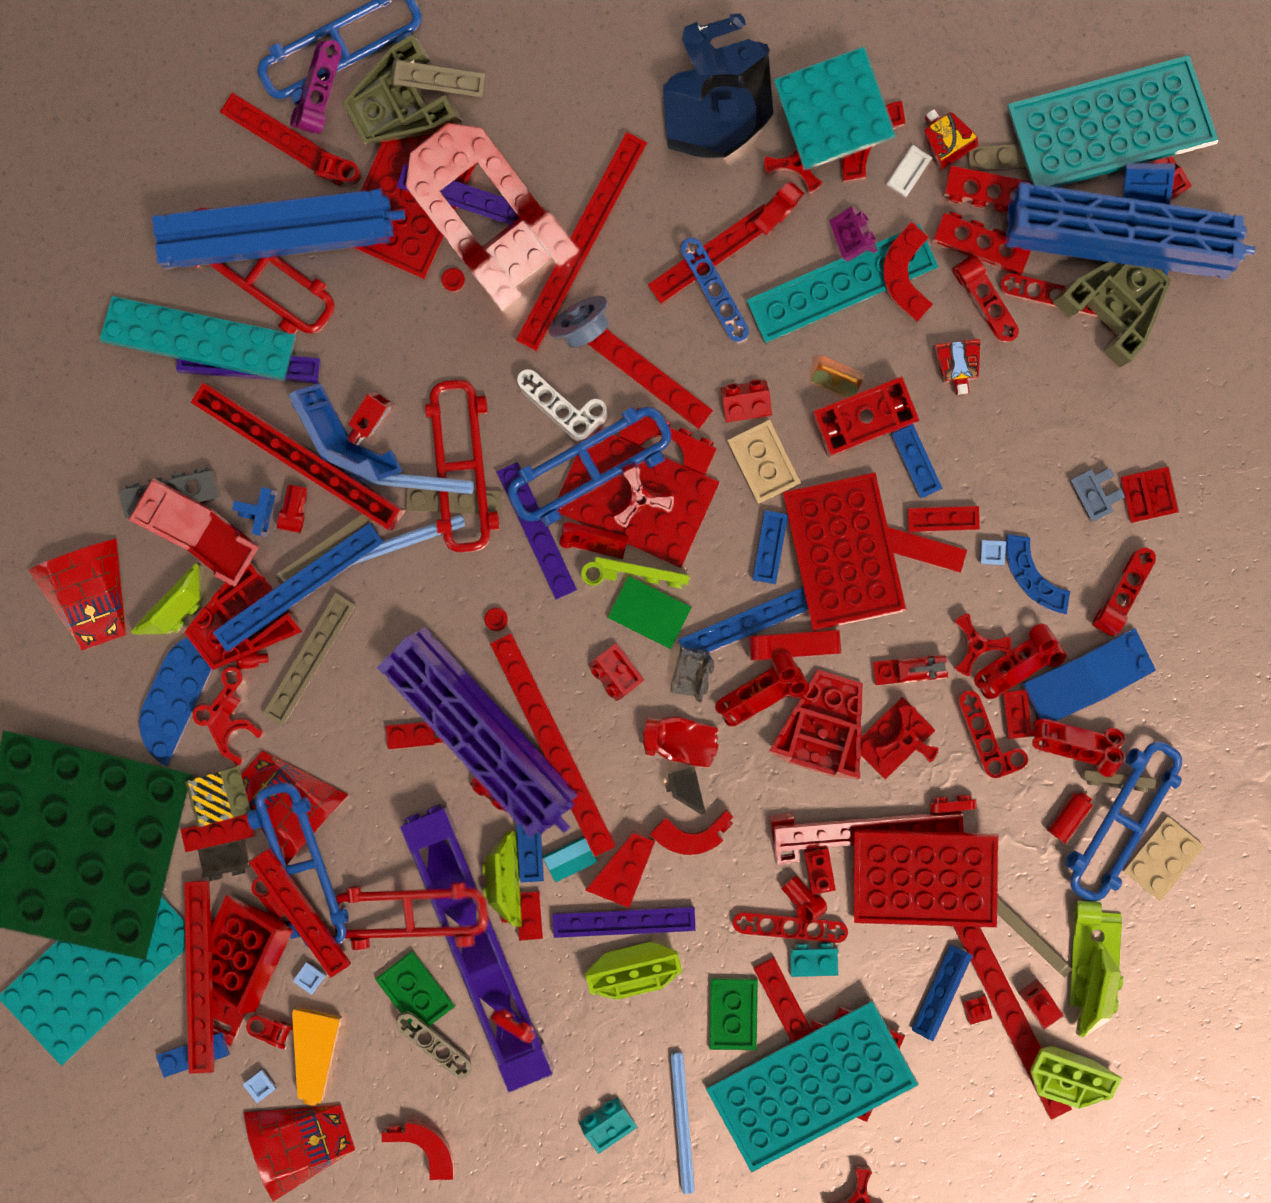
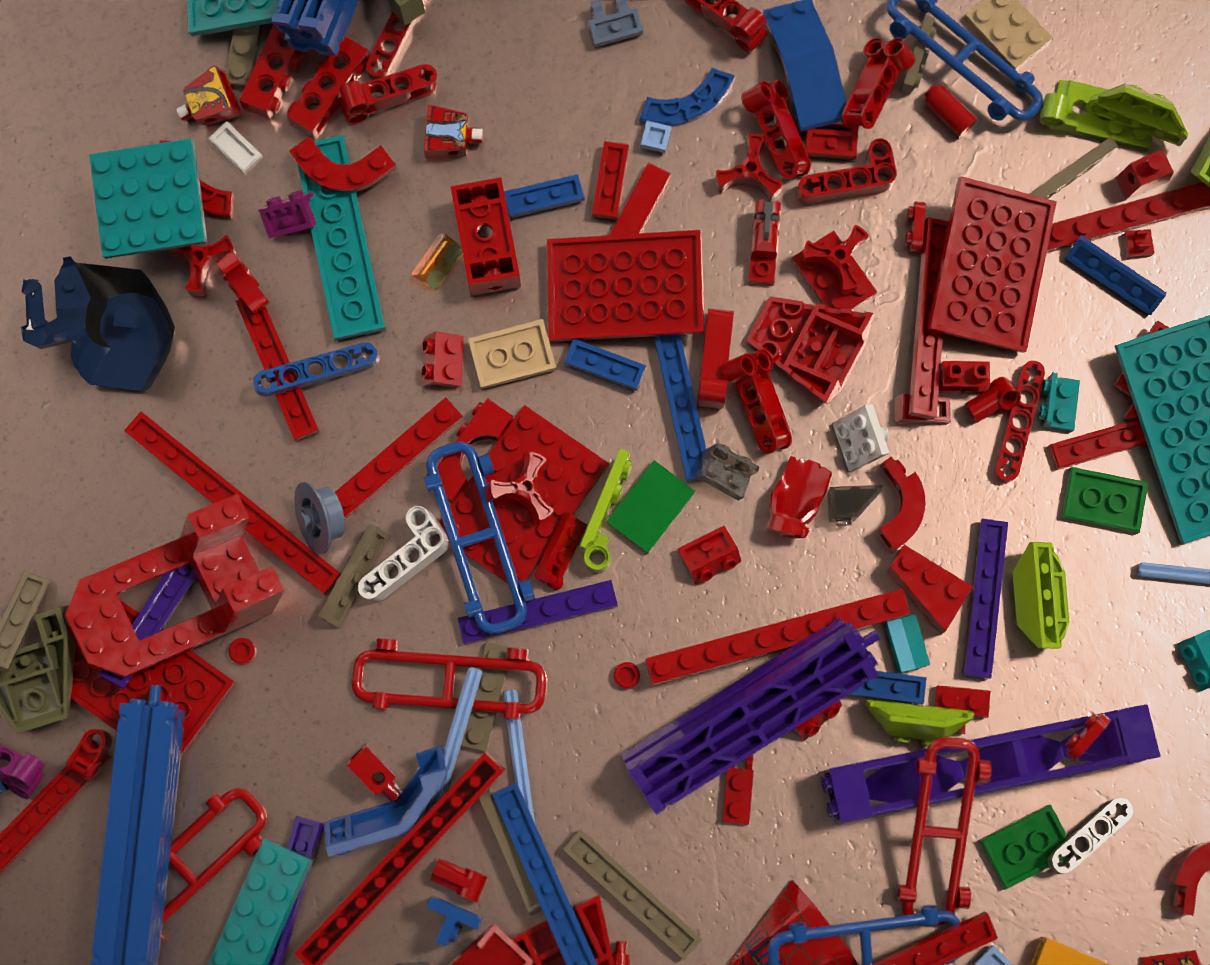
camera: 80 degrees left, 10 degrees down
none -> dark tan plate [318,523,389,628]
none -> white plate [832,404,889,471]

